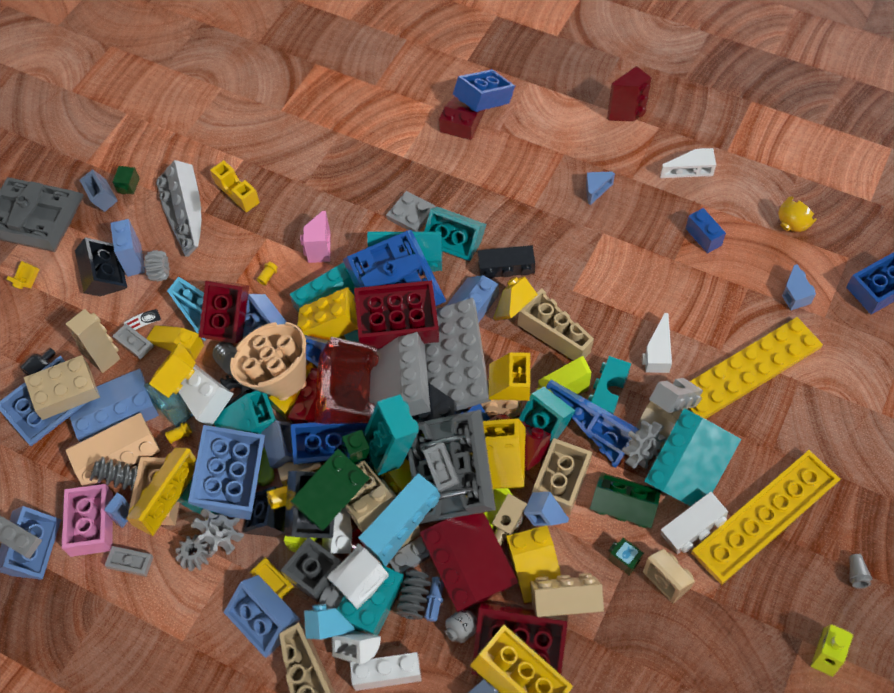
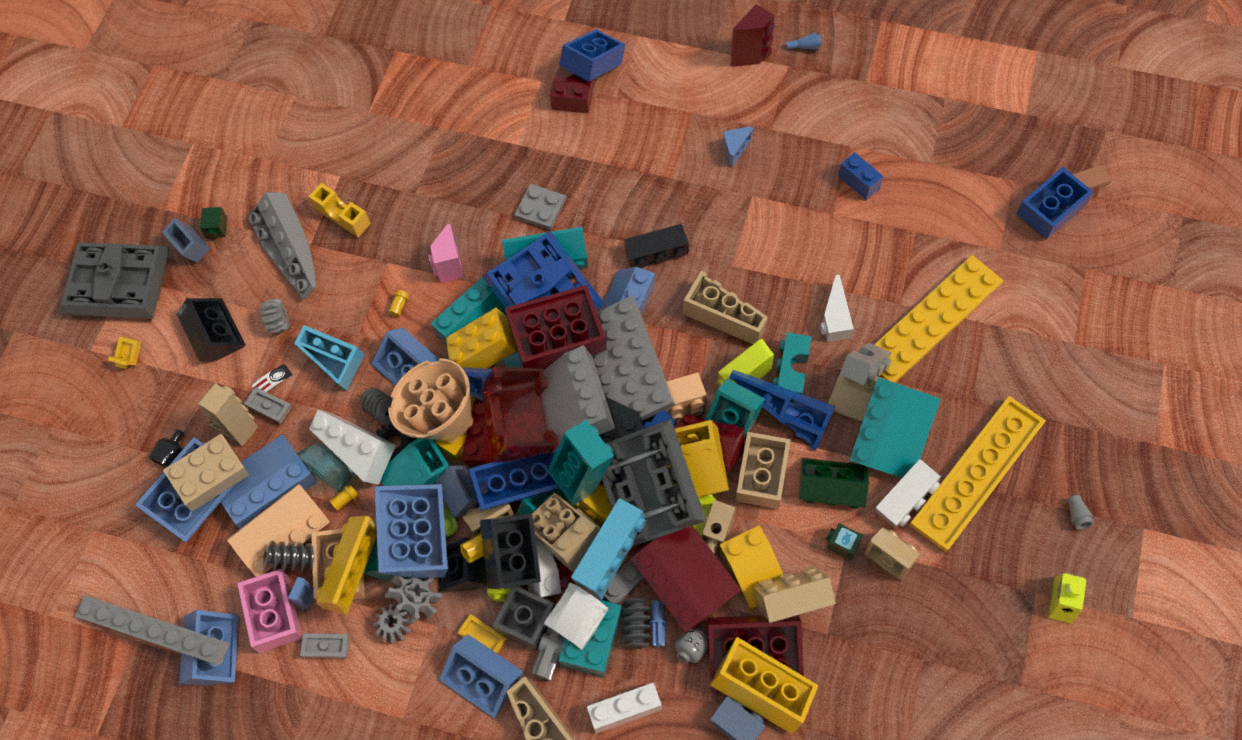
camera: 10 degrees left, 5 degrees up
medium blue brick [110,219,145,277] -> none
yellow slope [146,325,204,360] -> none
yellow slope [149,342,196,398] -> none
dark red slope [199,280,250,343] -> none
dark green slope [290,449,370,531] -> none
medium azure slope [304,604,355,640] -> none
white brick [332,630,381,664] -> none
dark green brick [341,430,369,463] -> none
light grey plate [423,442,460,492] -> none
teal slope [424,207,487,261] -> none
yellow slope [488,353,530,401] -> none
yellow slope [493,277,538,321] -> none
medium blue slope [524,492,569,526] -> none
light grey gear [622,420,667,469] -> none
white slope [660,148,716,178] -> none
yellow cylinder [778,197,817,232] -> none
medium blue slope [782,264,816,310] -> none
none -> medium blue cone [787,32,822,50]

